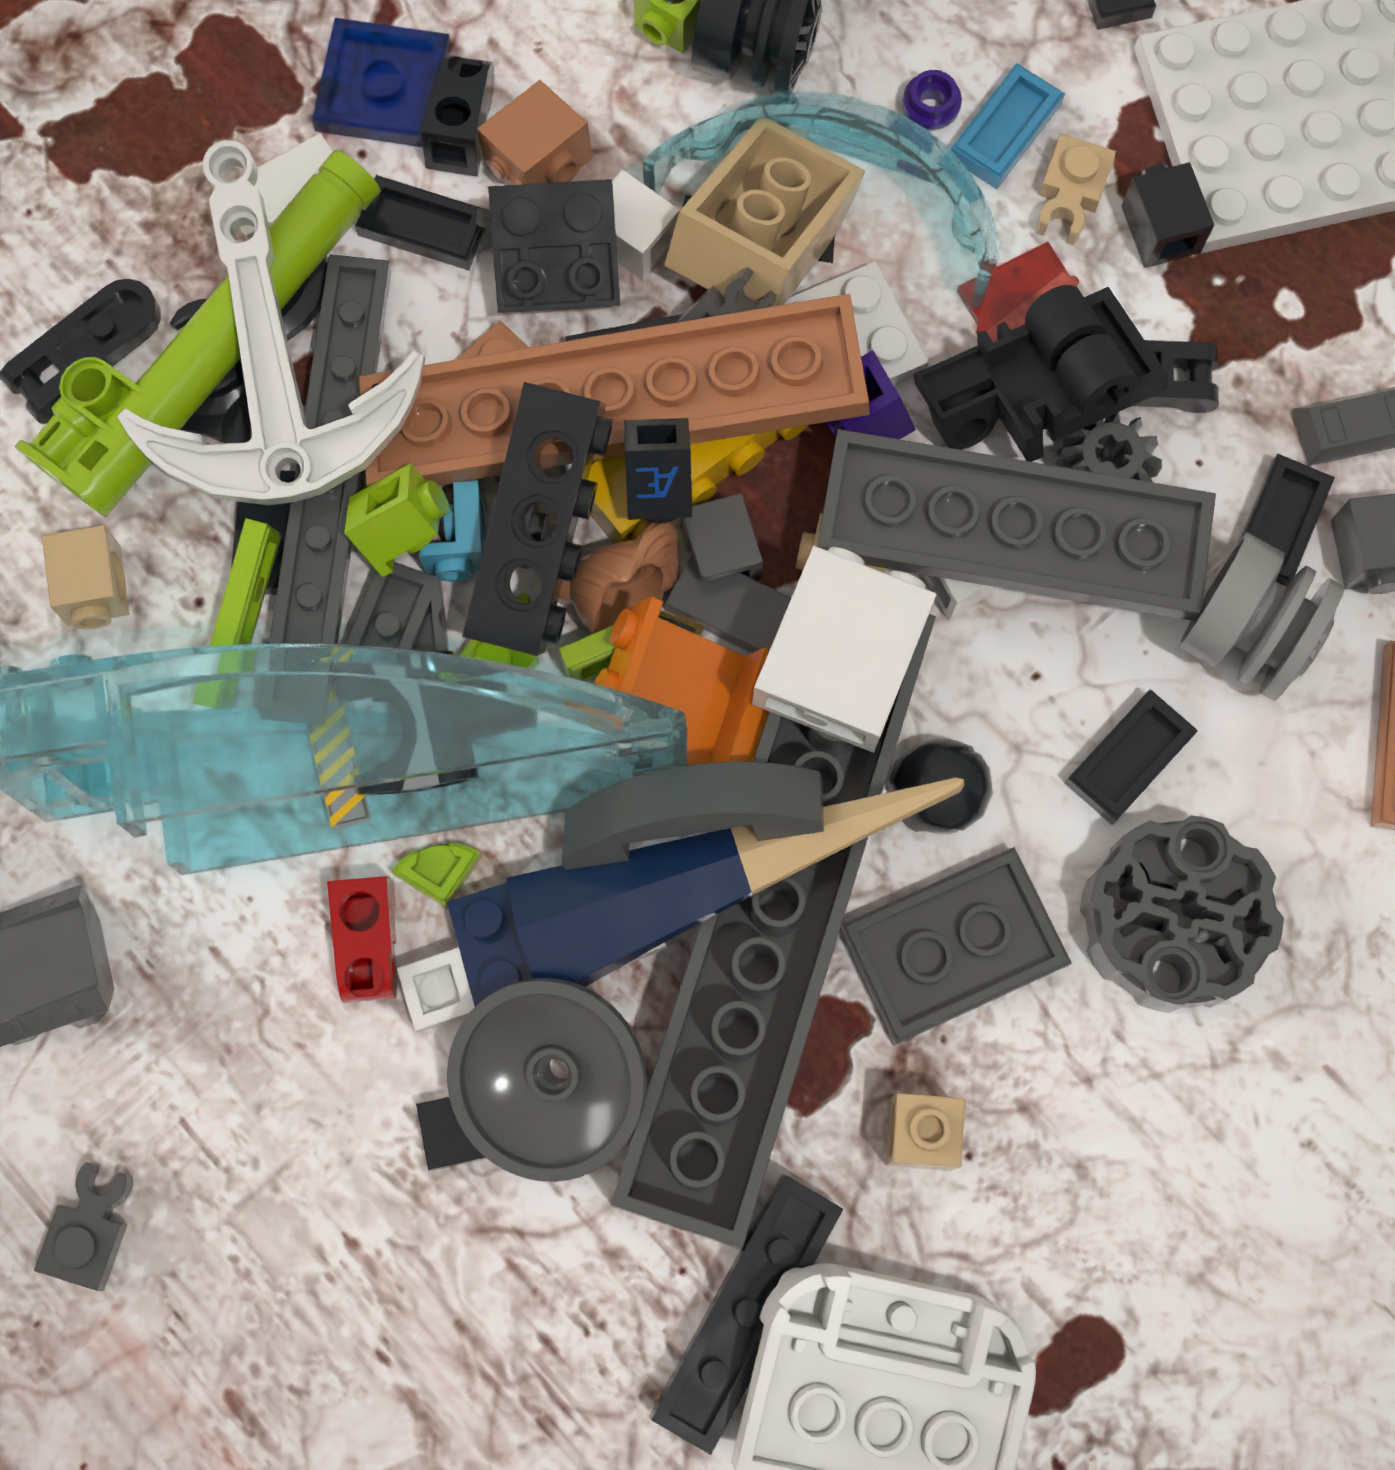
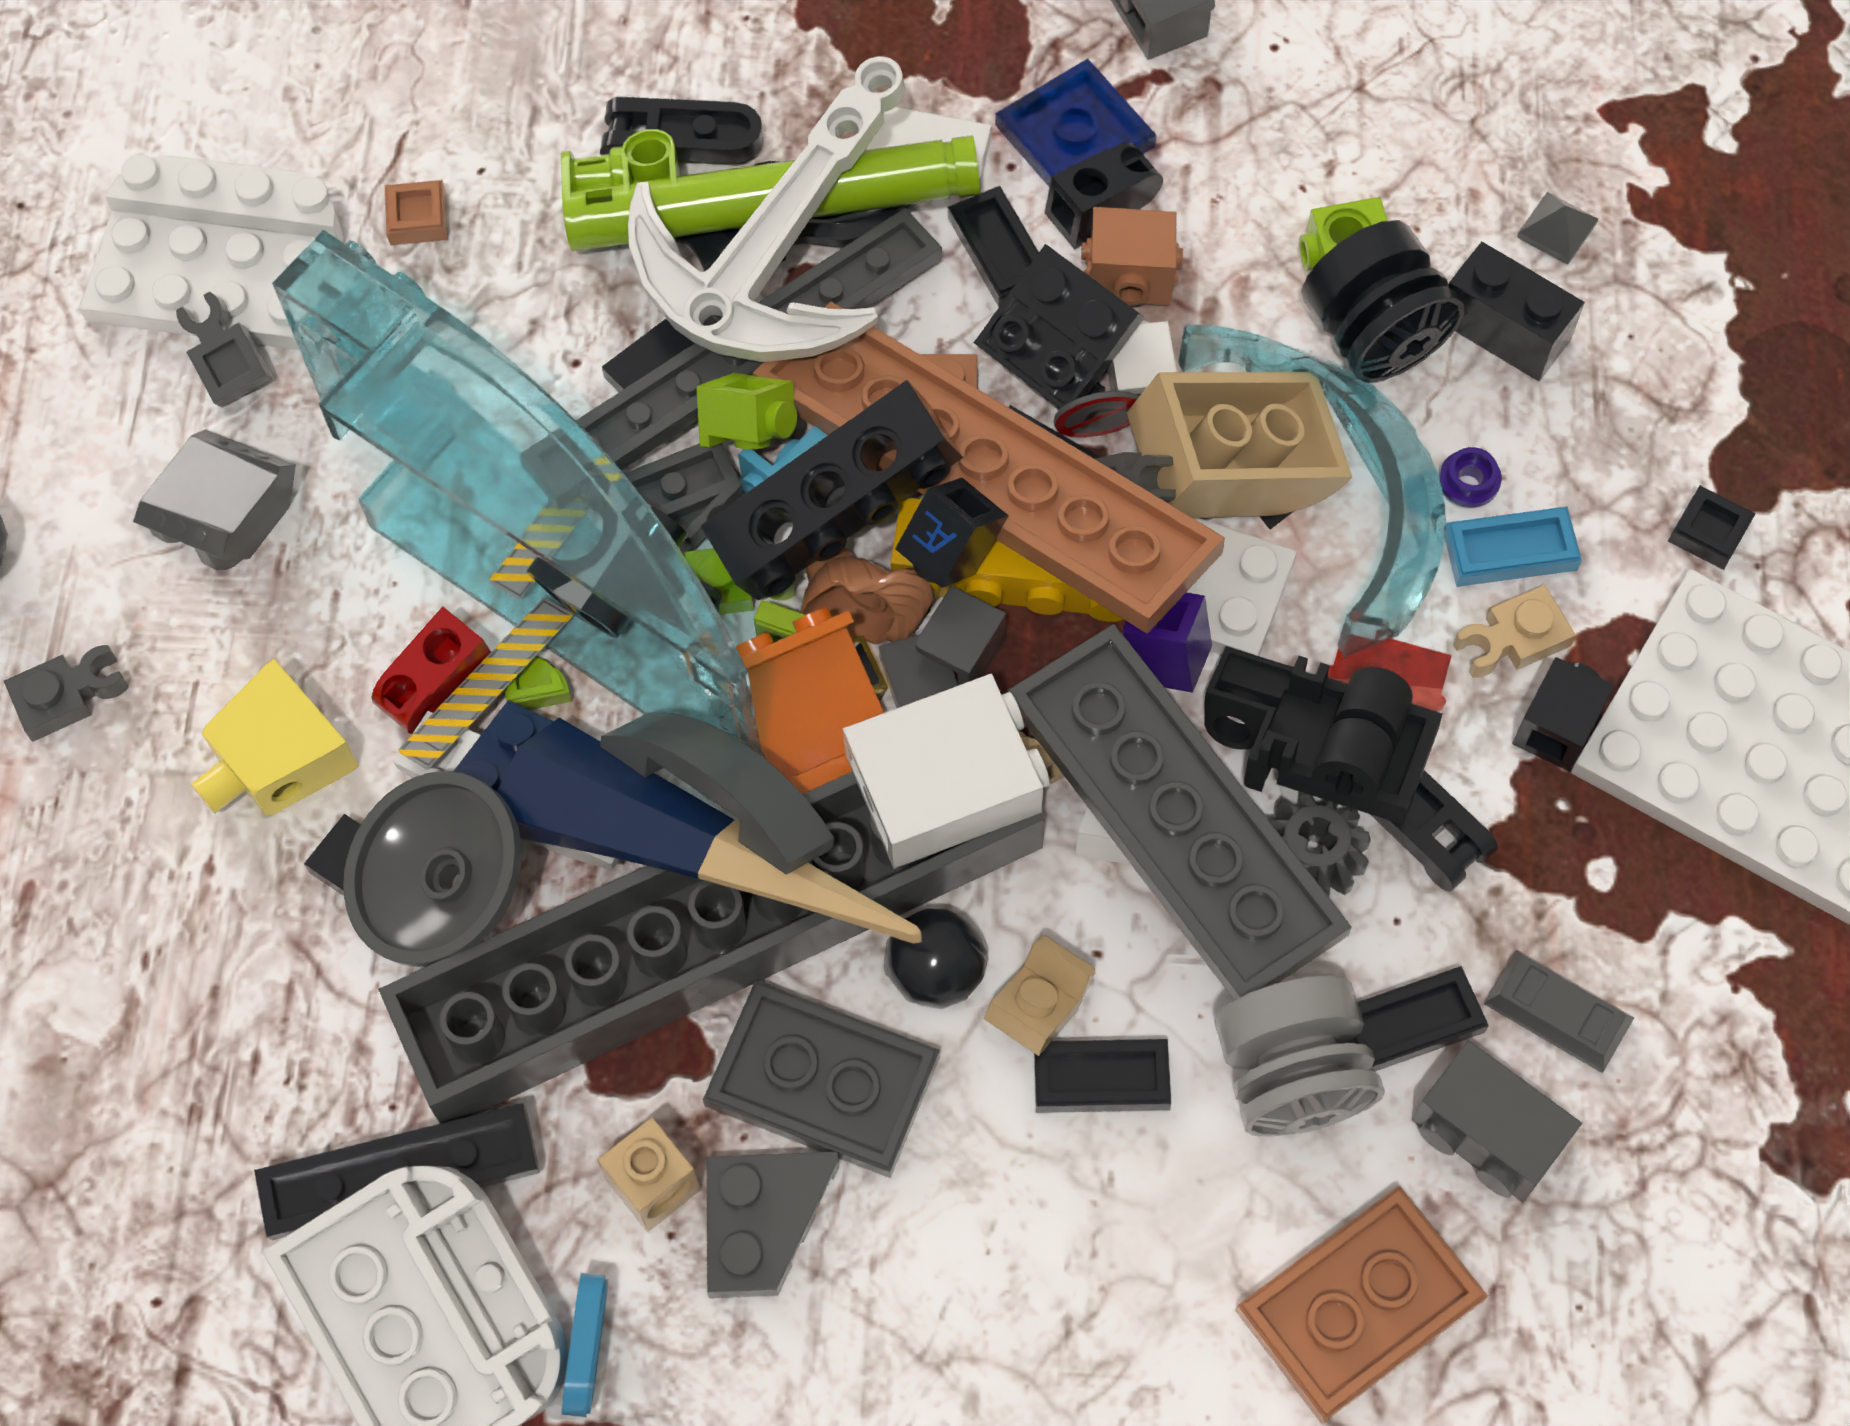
camera: 50 degrees right, 10 degrees down
tan brick [41,525,130,629] -> none
lime tile [194,518,281,714] -> none
dark grey connector [1080,815,1284,1013] -> none
none -> light yellow torso [190,659,359,816]
none -> sticker [398,598,573,769]
none -> dark azure tile [561,1272,608,1417]
none -> dark grey wing [706,1152,839,1298]
none -> tan bracket [984,935,1095,1056]
none -> piece [1053,391,1139,438]

